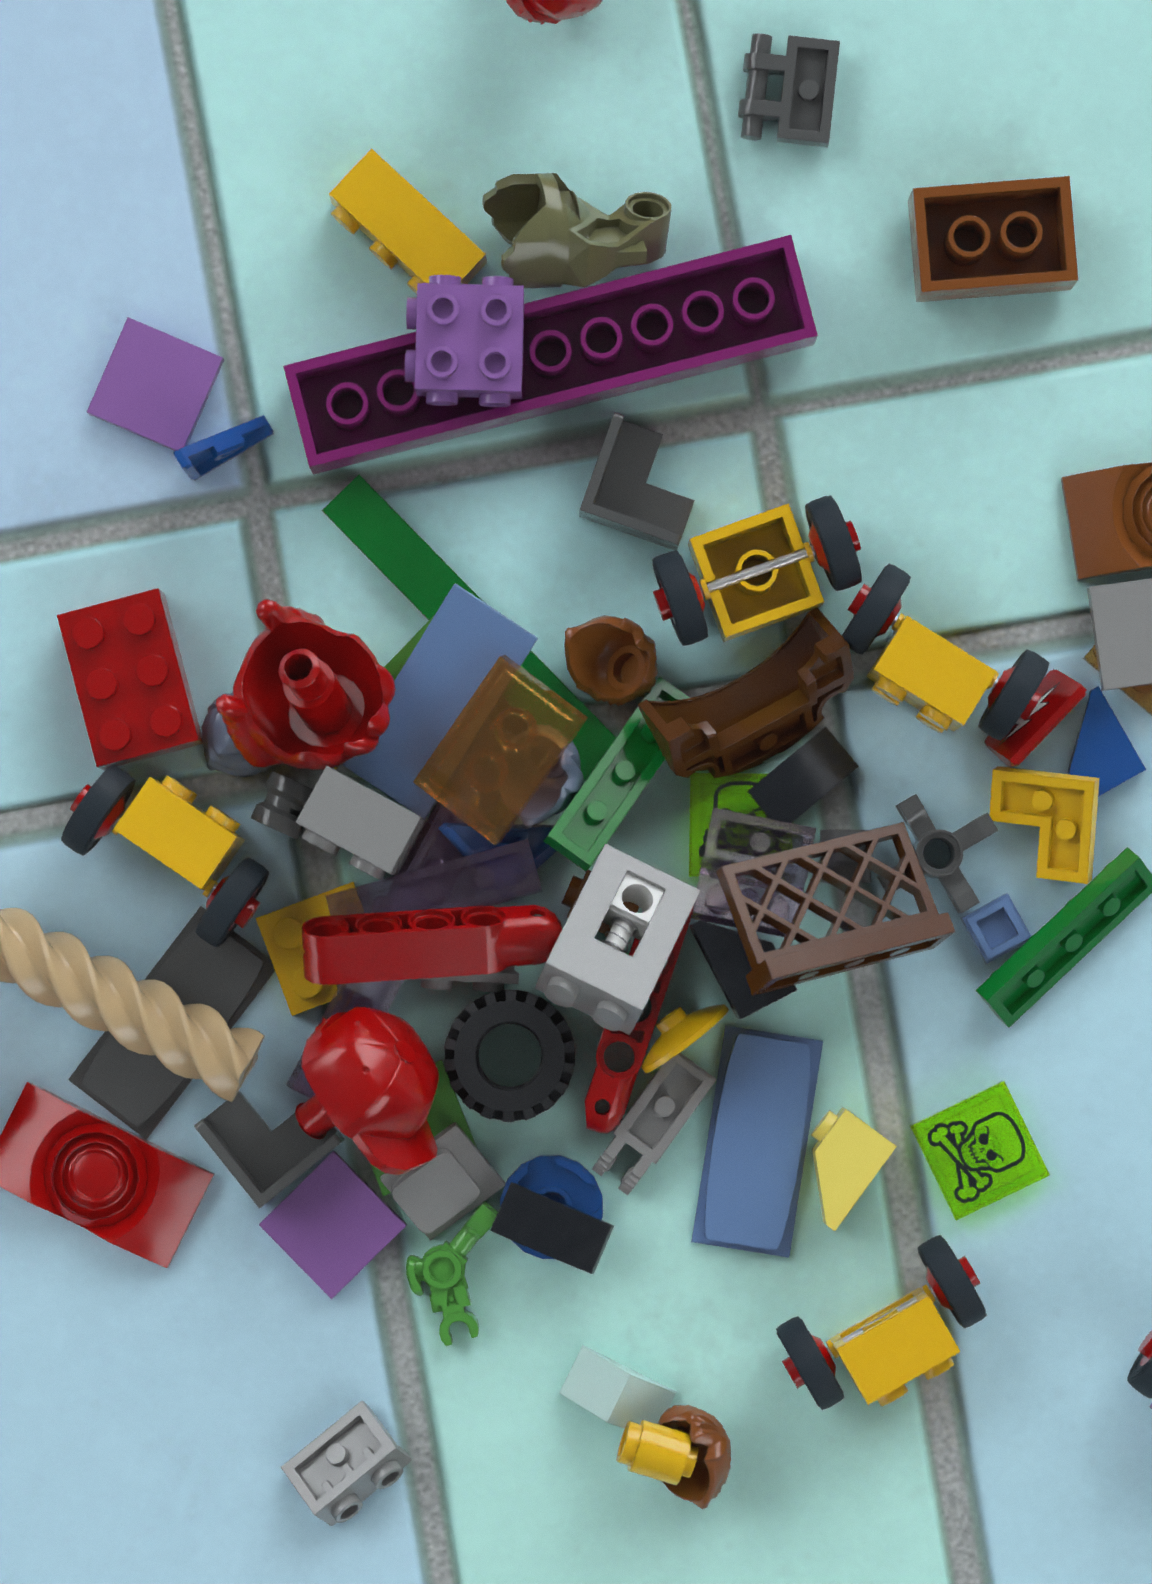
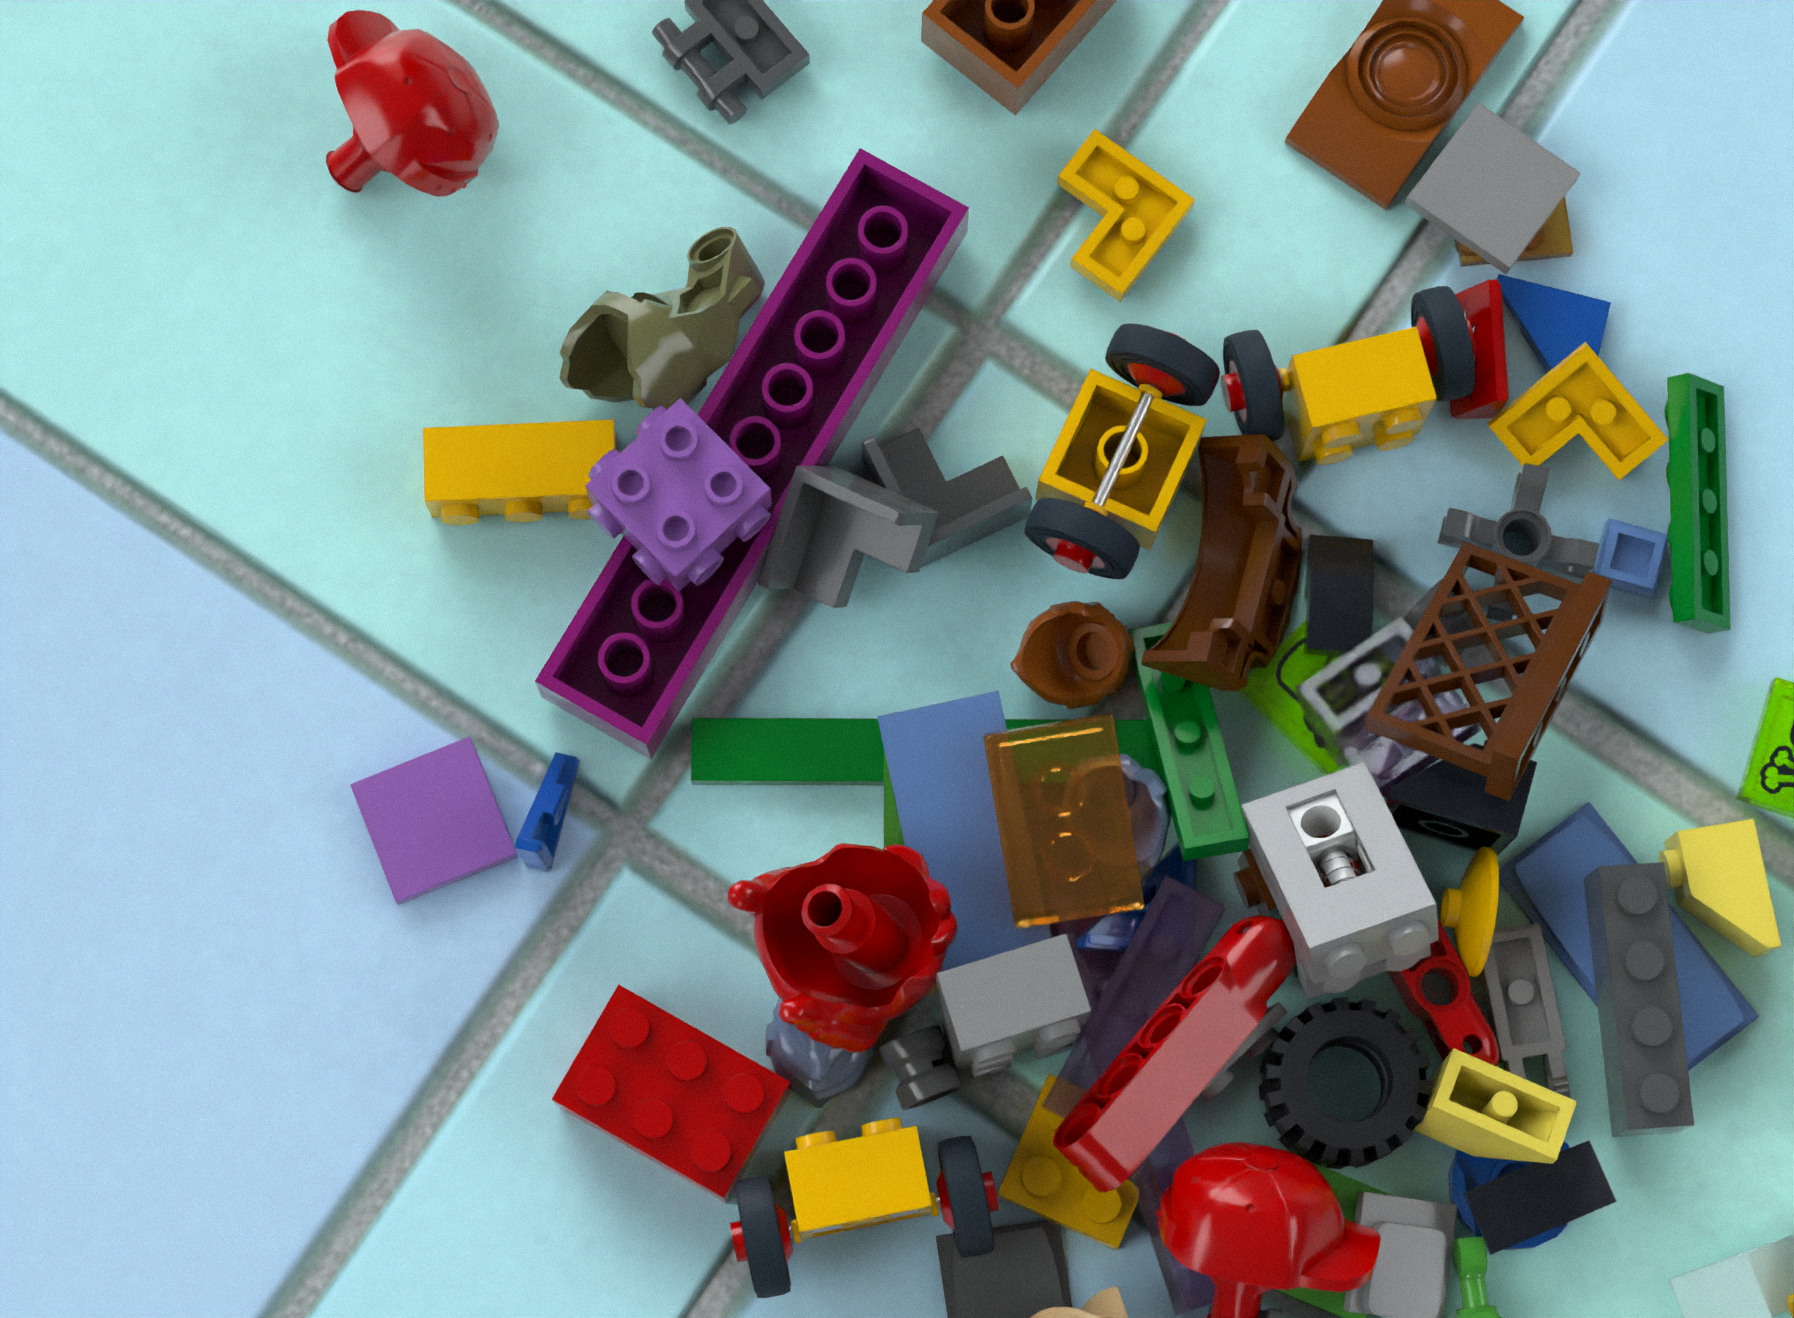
camera: 45 degrees left, 10 degrees down
none -> dark grey panel [758,466,939,608]
none -> yellow plate [1057,129,1195,302]
none -> light yellow slope [1414,1048,1577,1164]
none -> dark grey brick [1584,862,1694,1137]

